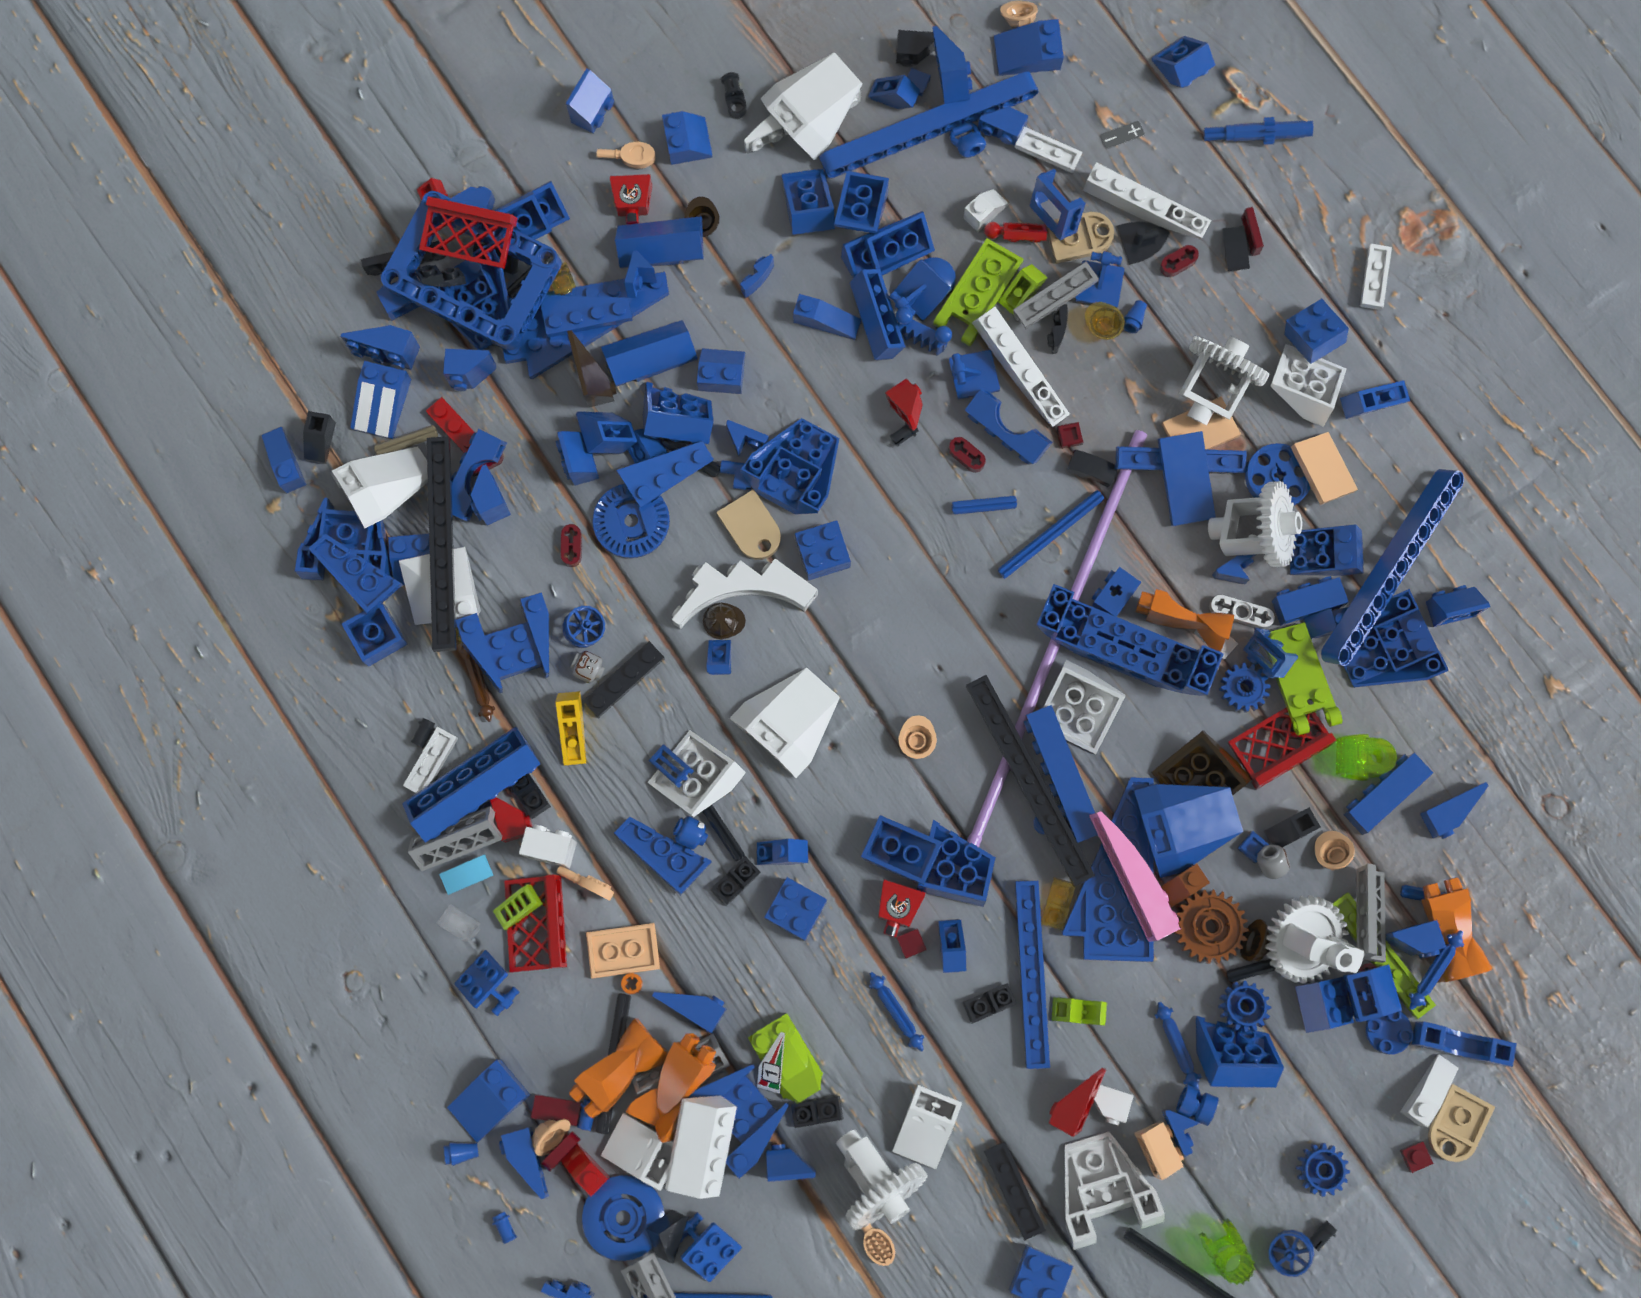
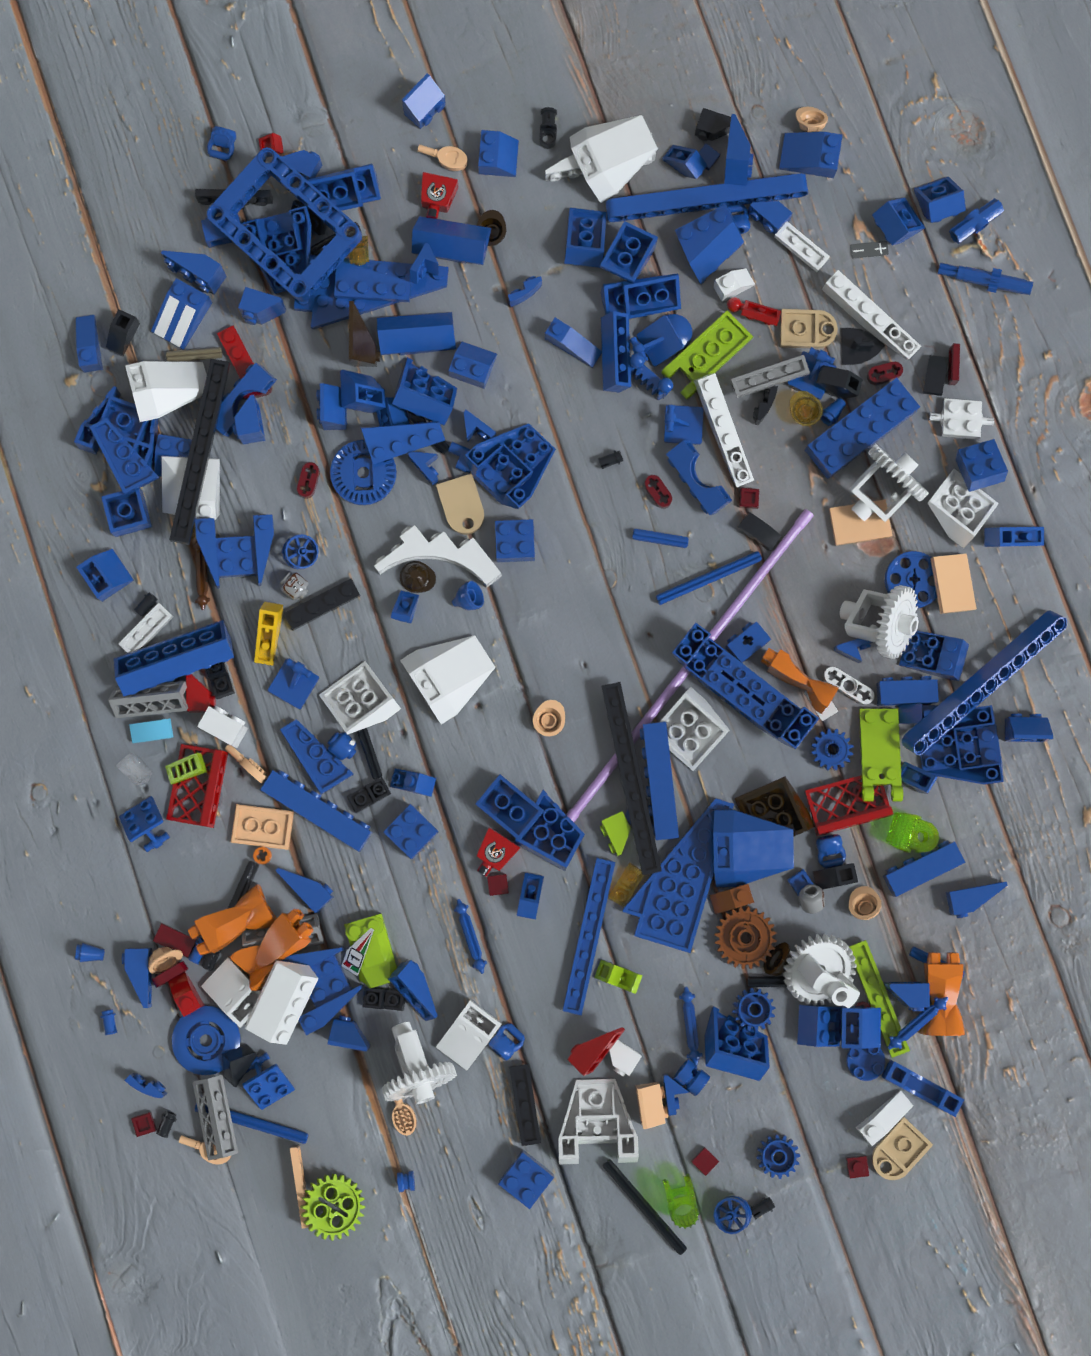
camera: 10 degrees right, 5 degrees up
black slope [415,265,466,287] -> none
red fence [419,196,518,269] -> none
blue slope [447,1060,531,1143] -> none
blue tile [648,744,694,788] -> none
red slope [885,378,923,430] -> none
black slope [962,983,1017,1024] -> none
lime slope [998,264,1048,315] -> none
blue panel [1029,169,1086,240] -> none
bright pink slope [1089,811,1180,942] -> none
blue tile [1115,446,1247,473] -> none
blue tile [1158,431,1216,526] -> none
blue window [1243,628,1299,678] -> none
light grey fence [1356,863,1386,963] -> none
white plate [1360,243,1392,310] -> none
none -> blue slope [76,549,134,602]
none -> blue piece [207,126,236,161]
none -> blue brick [260,769,373,852]
none -> blue plate [268,658,319,710]
none -> blue slope [388,960,438,1021]
none -> blue slope [408,452,439,486]
none -> blue helmet [452,581,484,610]
none -> blue piece [489,1023,525,1060]
none -> lime slope [599,811,631,856]
none -> blue wedge [675,204,744,285]
none -> dark red tile [691,1147,719,1176]
none -> blue brick [805,378,920,479]
none -> black slope [816,365,863,399]
none -> blue piece [816,834,846,869]
none -> blue slope [872,197,925,246]
none -> blue slope [901,762,937,794]
none -> white plate [929,398,994,440]
none -> blue piece [949,198,1004,244]

